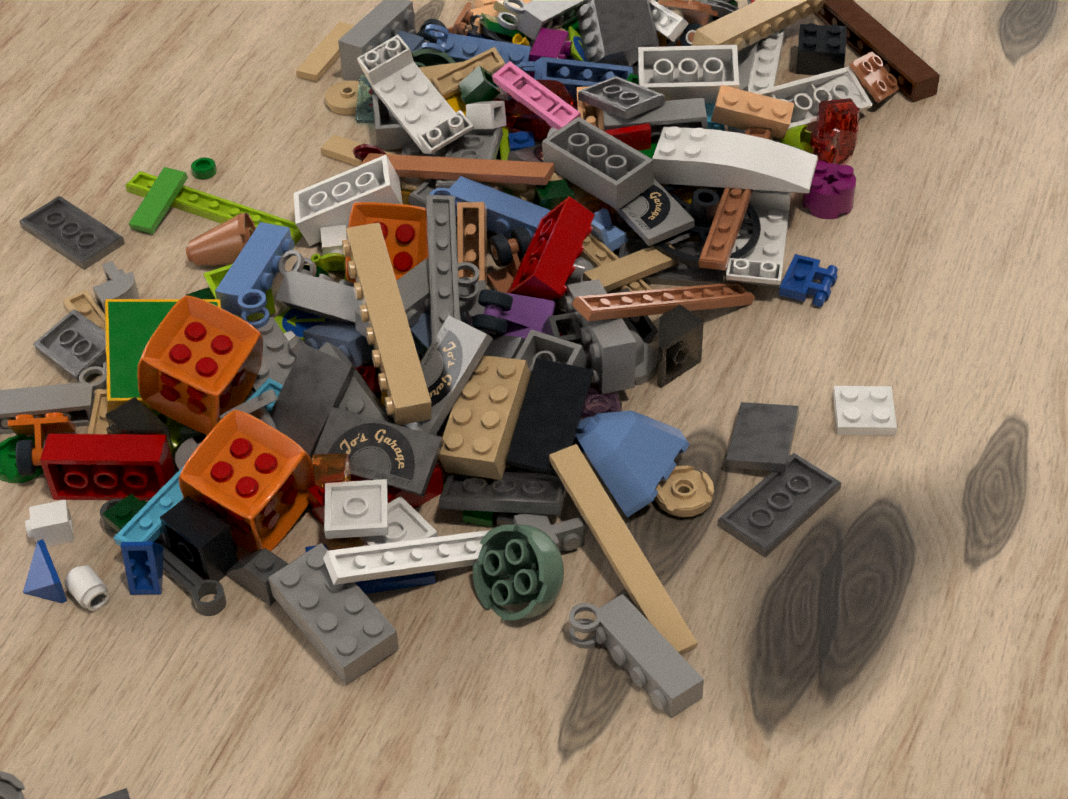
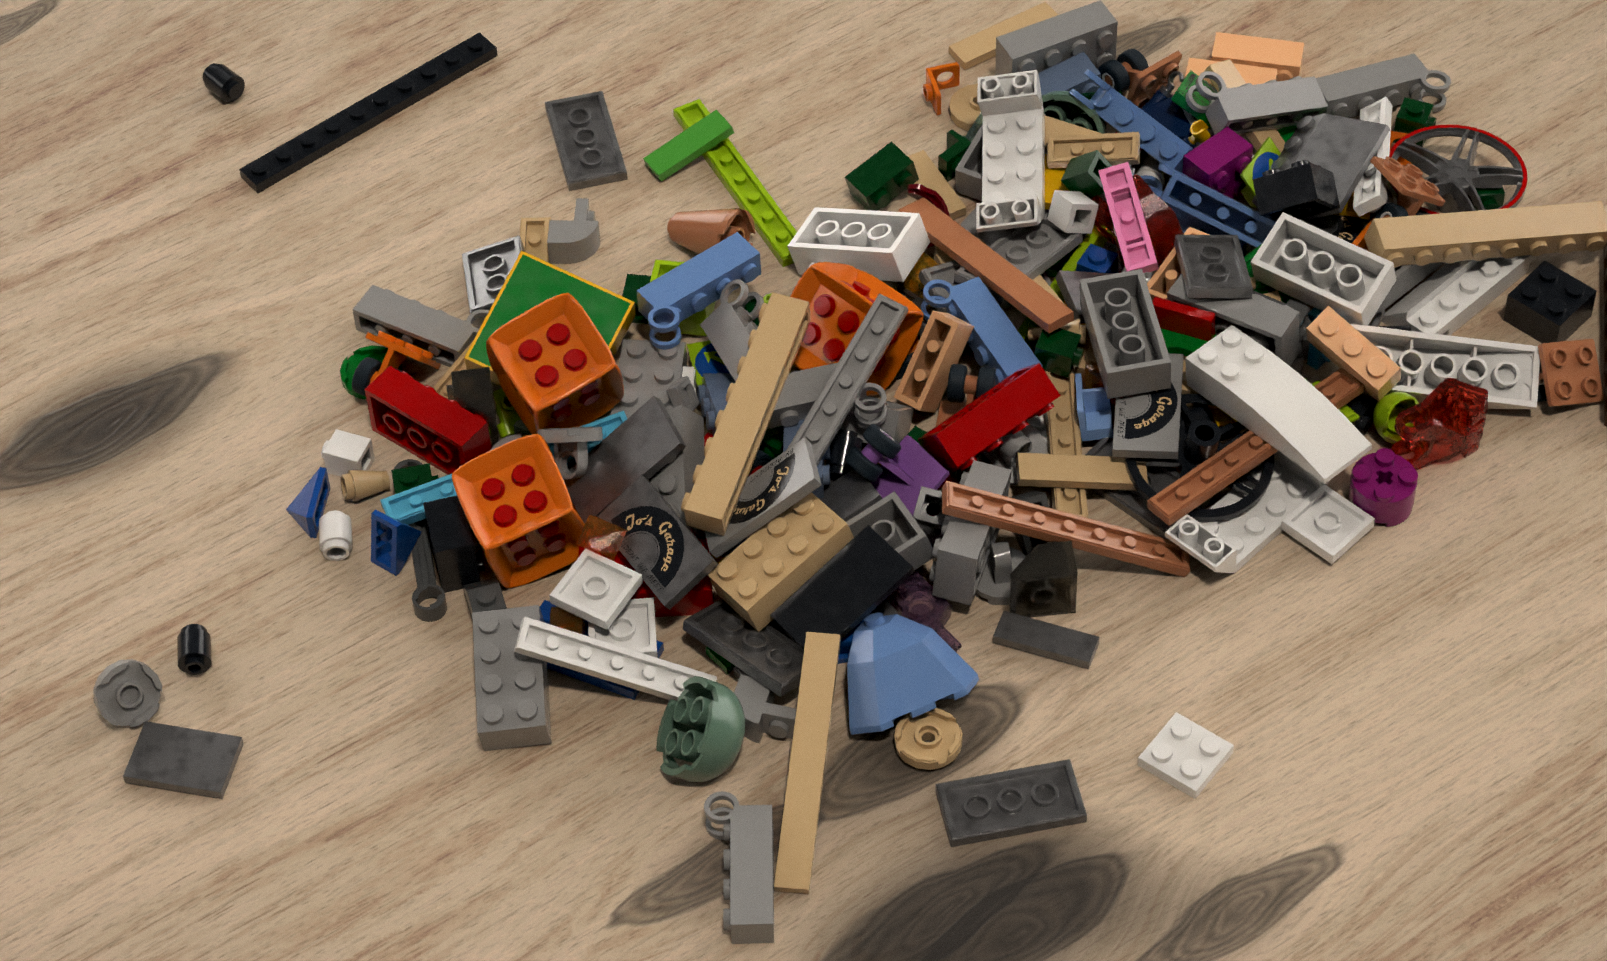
camera: 35 degrees right, 5 degrees up
green tile [191,157,217,180] -> none
flat silver tile [726,402,799,472] -> none
blue plate [779,254,838,307] -> none
none -> black brick [177,624,212,675]
none -> tan cone [340,470,390,502]
none -> dark green brick [845,141,919,211]
none -> orange bracket [923,62,960,115]
none -> dark green bracket [938,129,971,182]
none -> flat silver tile [993,611,1099,669]
none -> black brick [1253,160,1340,221]
none -> white plate [1281,484,1375,564]

